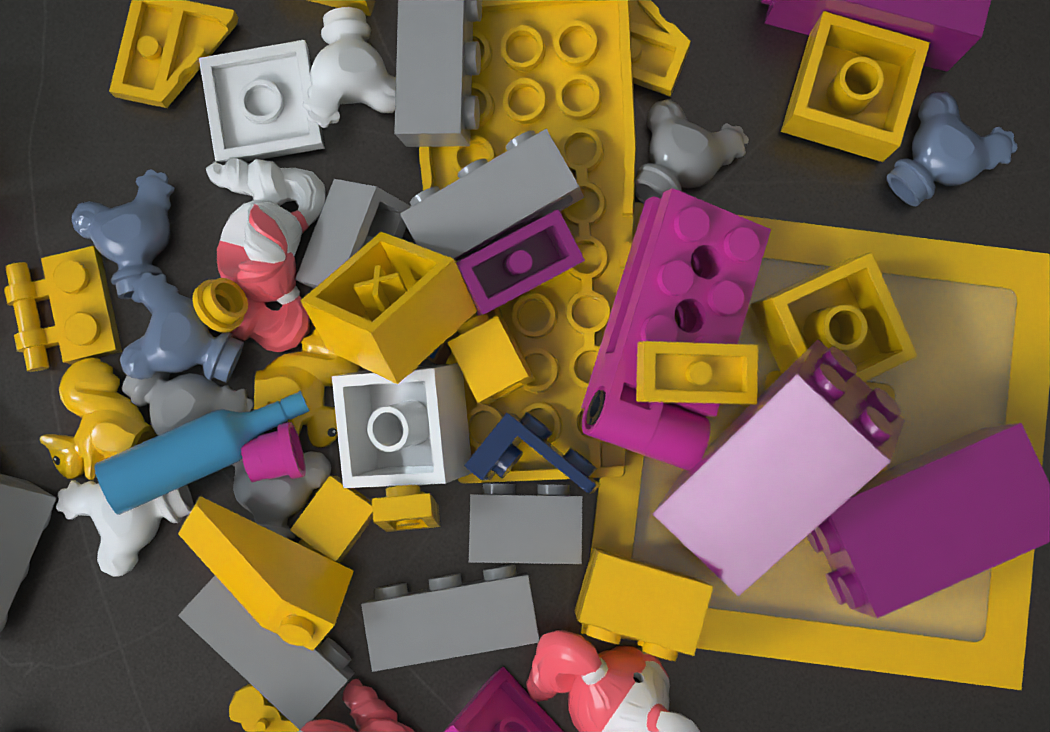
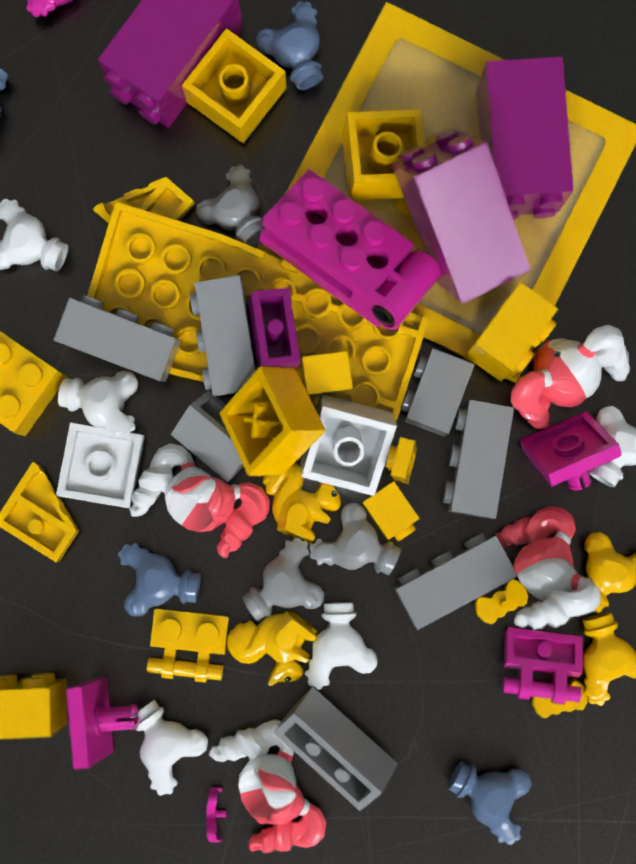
camera: 70 degrees left, 0 degrees up
dark azure piece [95,391,310,515] -> none
sand blue animal [120,272,244,383] -> none
yellow slope [178,496,353,651] -> none
yellow plate [193,278,248,333] -> none
dark pink piece [241,422,306,482] -> none
dark blue bracket [464,412,600,494] -> none
yellow plate [636,341,758,404] -> none

